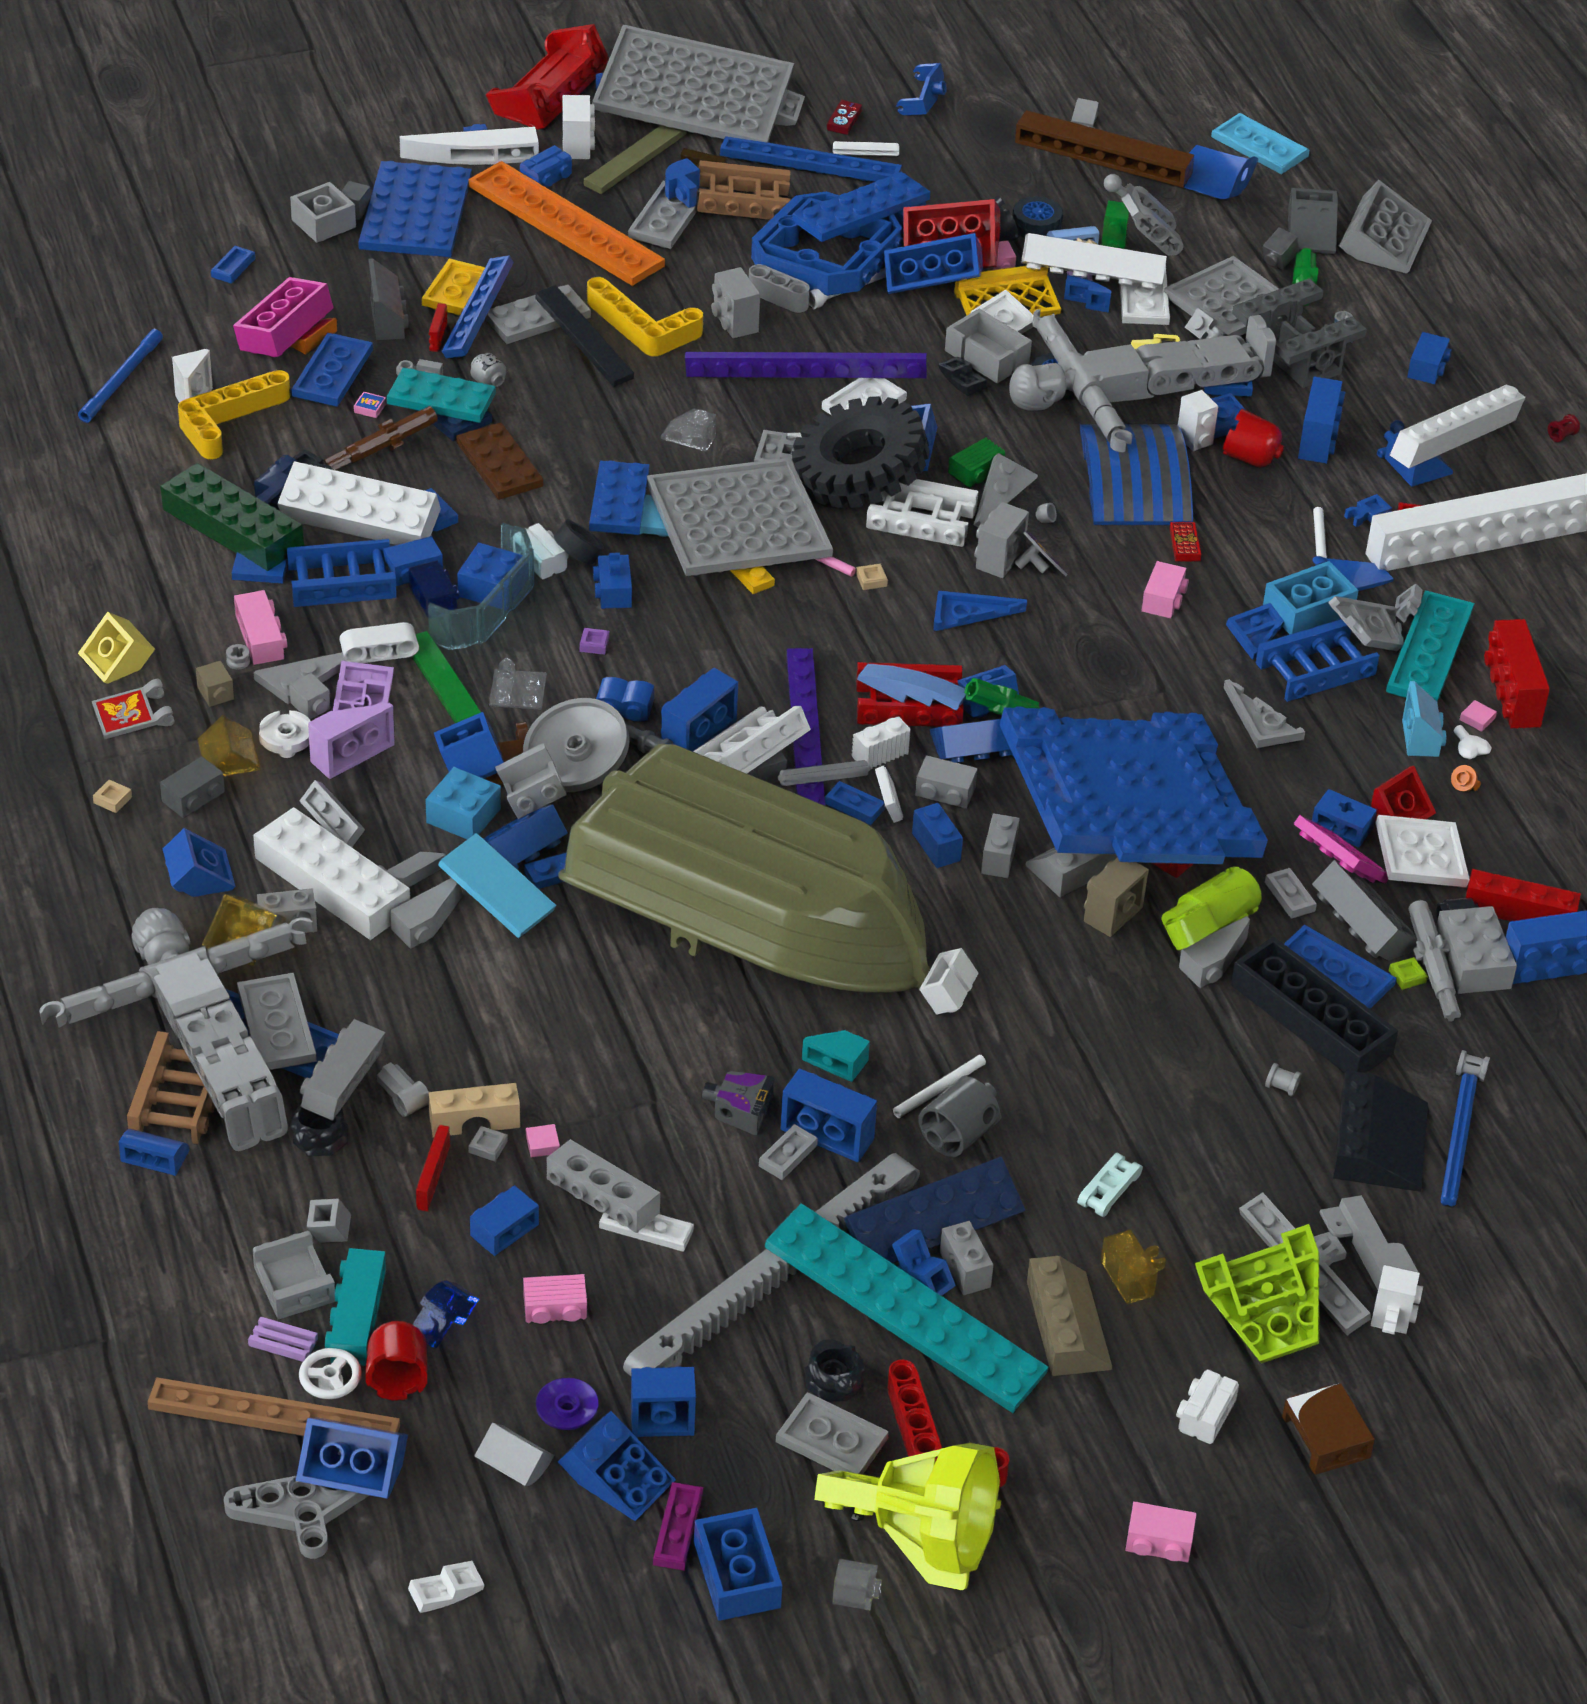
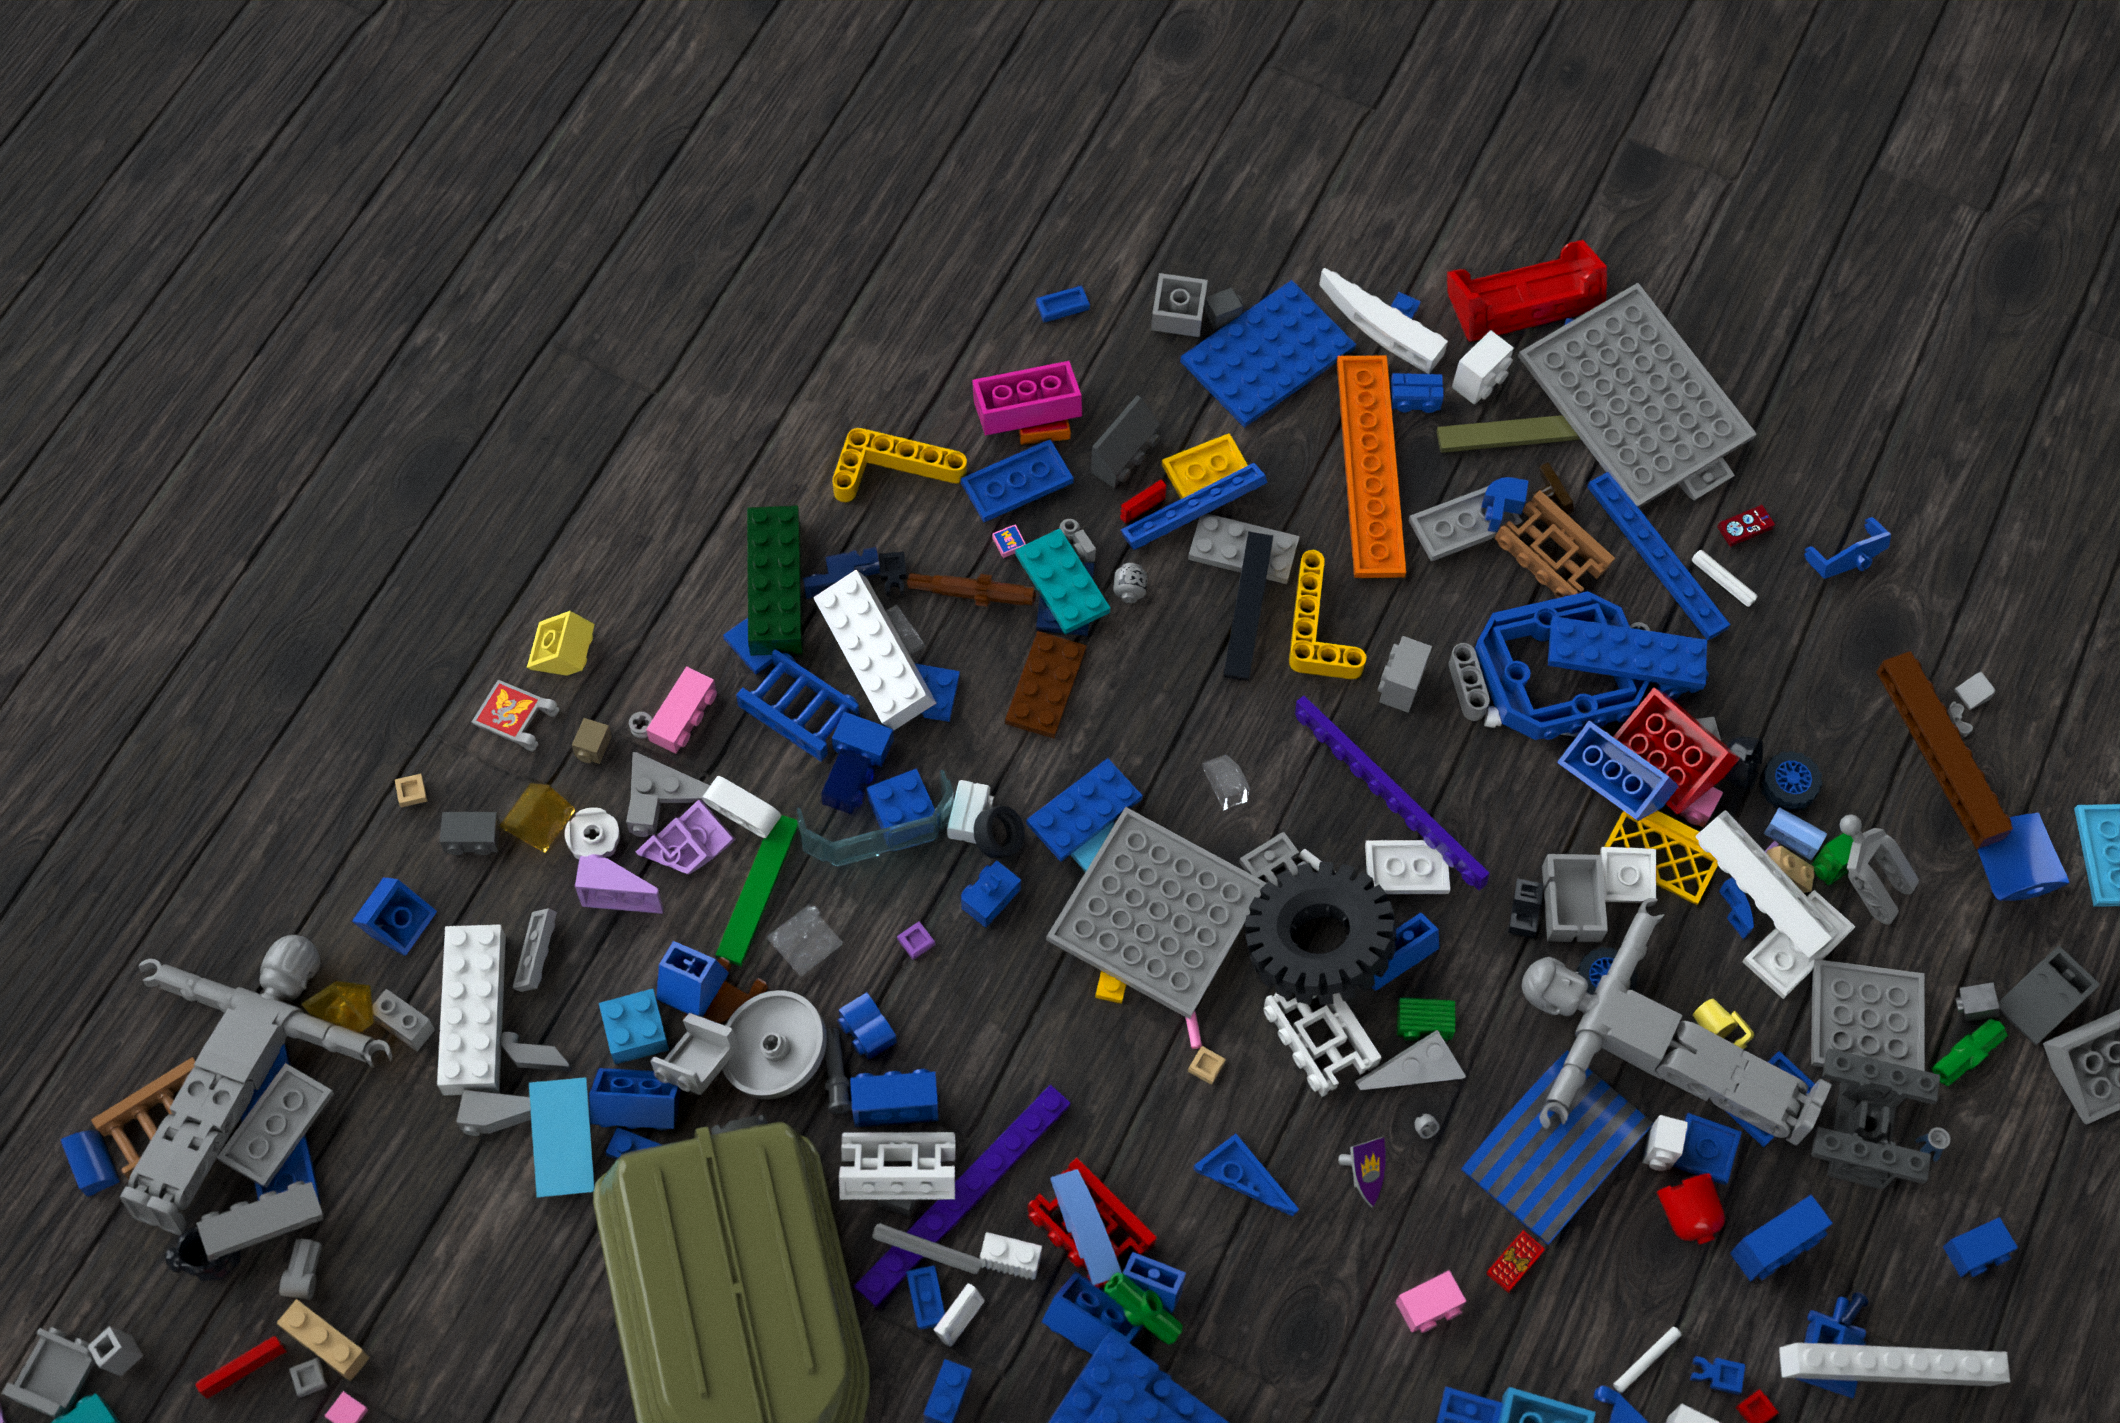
camera: 45 degrees right, 20 degrees up
blue piece [78,329,163,423] -> none
white slope [172,349,213,403] -> none
light grey brick [915,755,977,809] -> none
light grey brick [974,502,1029,578] -> none
light grey plate [1185,308,1226,339] -> none

